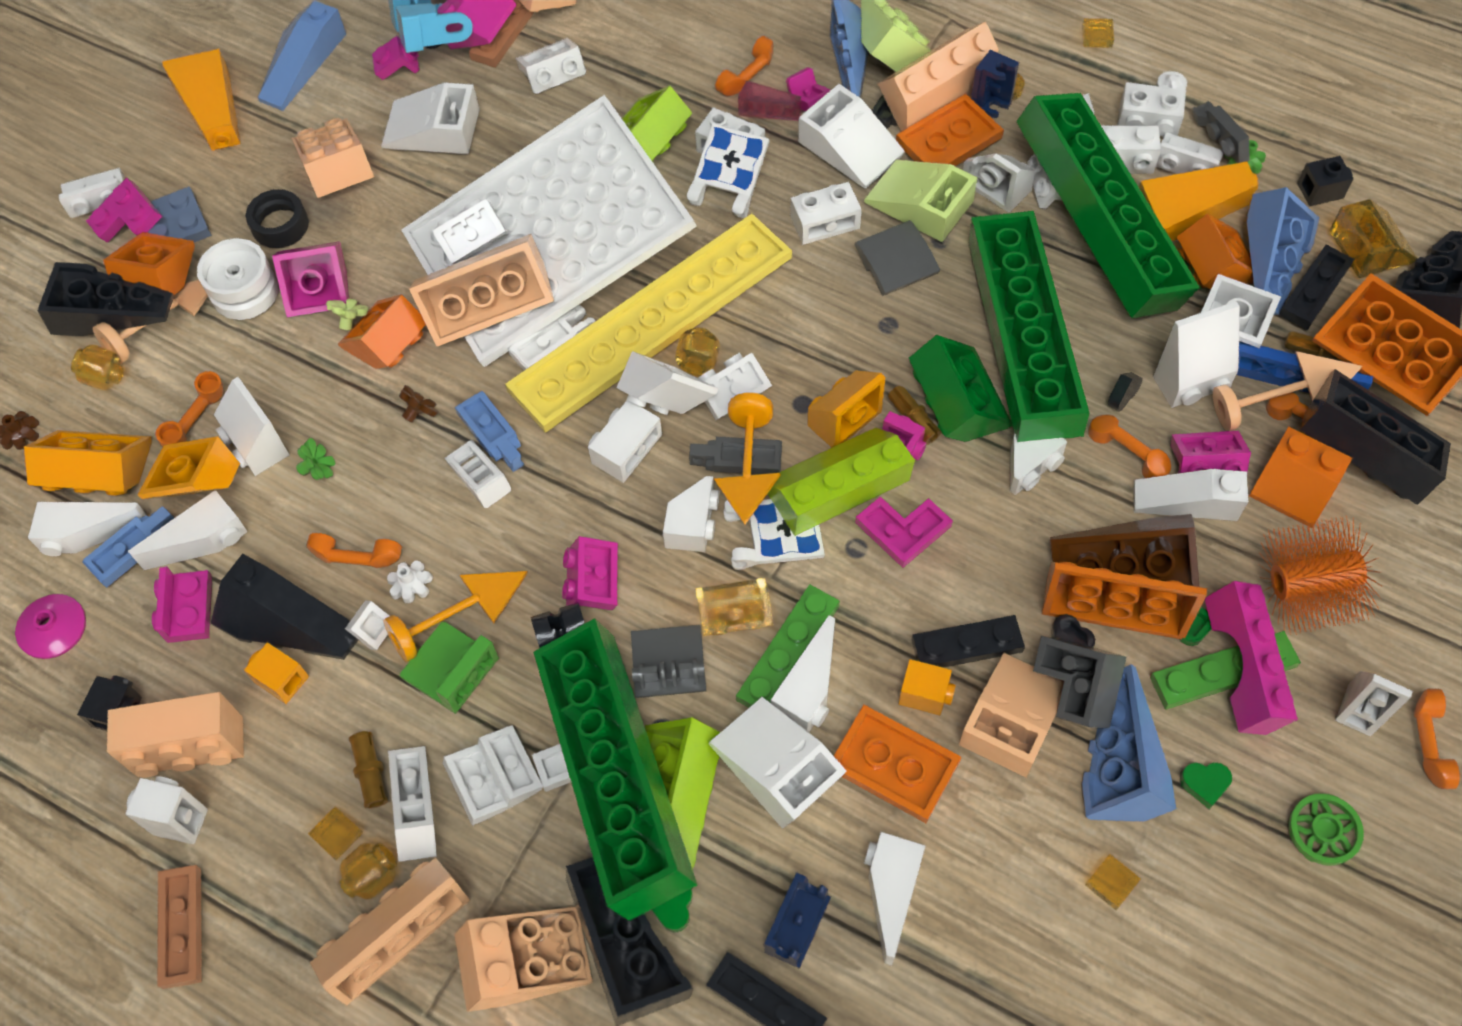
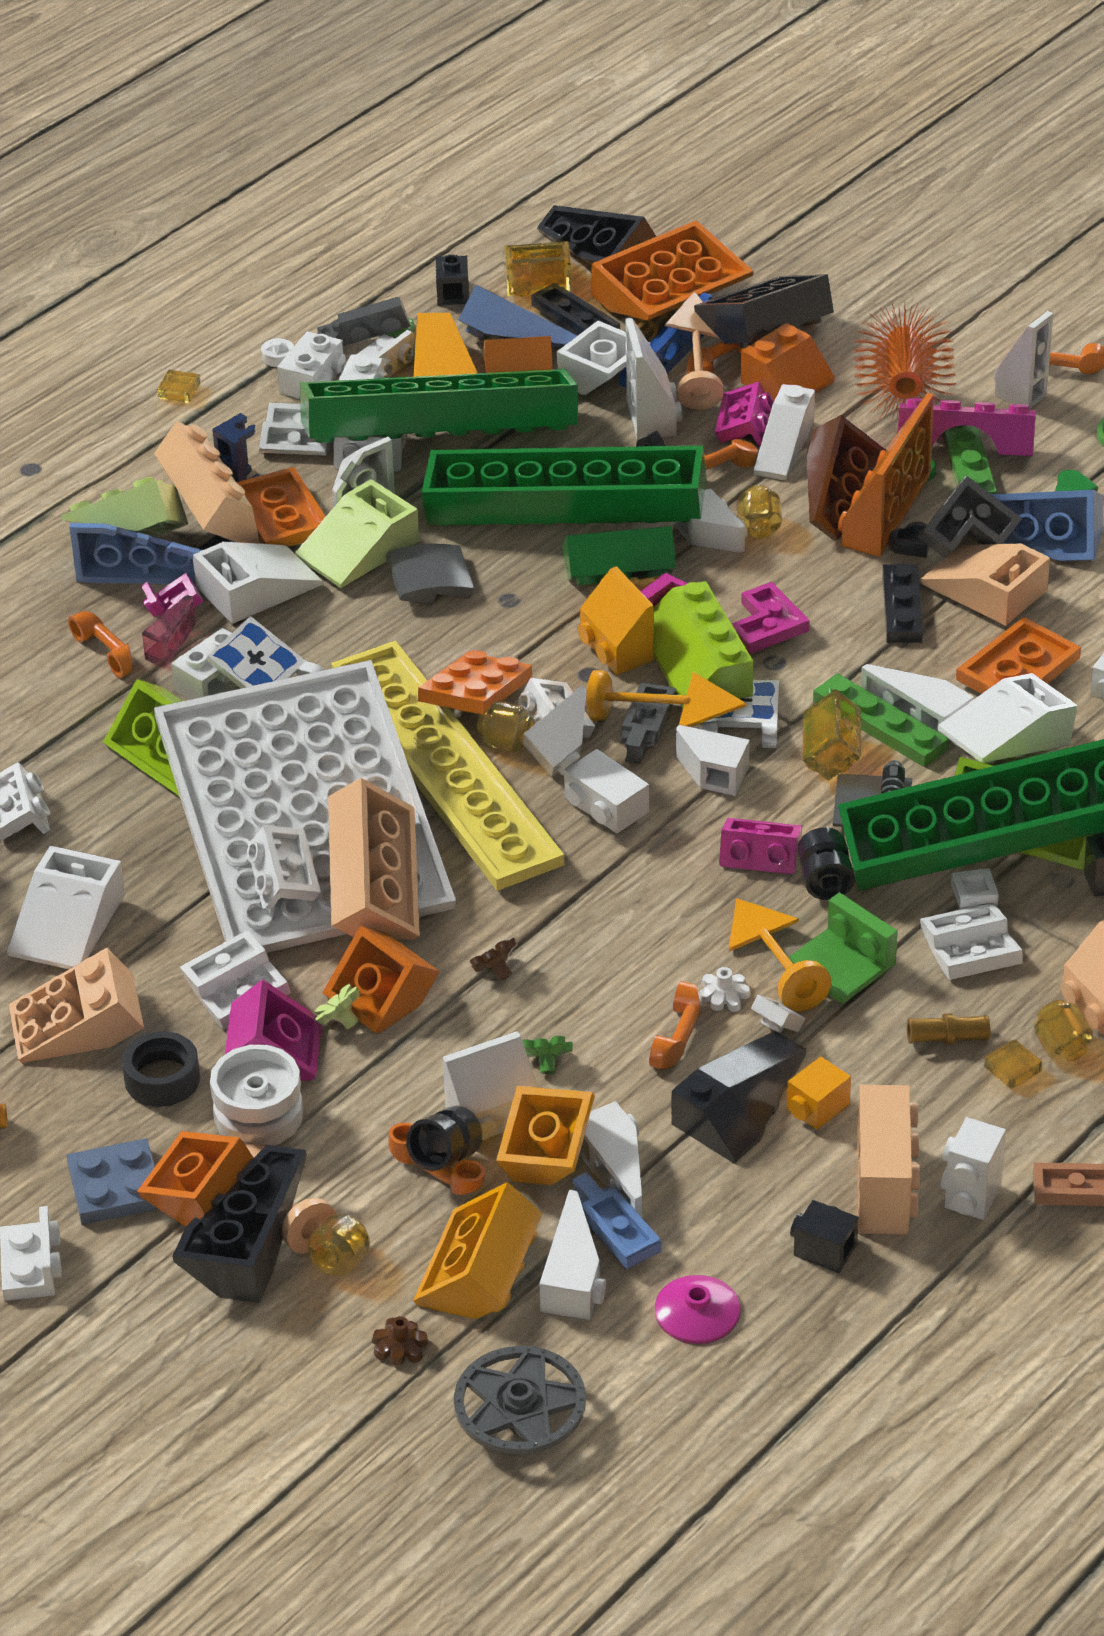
camera: 80 degrees left, 20 degrees down
dark pink plate [86,177,162,243] -> none
dark pink bracket [152,566,212,643] -> none
white slope [388,746,437,862] -> none
white slope [445,439,511,508] -> none
medium blue hinge [455,391,524,472] -> none
white hinge [508,305,595,371] -> none
white brick [791,182,861,245] -> none
light orange brick [898,659,956,716] -> none
none -> white slope [180,930,291,1030]
none -> black wheel [406,1105,482,1171]
none -> orange plate [418,650,532,715]
none -> clear yellow head [736,485,783,539]

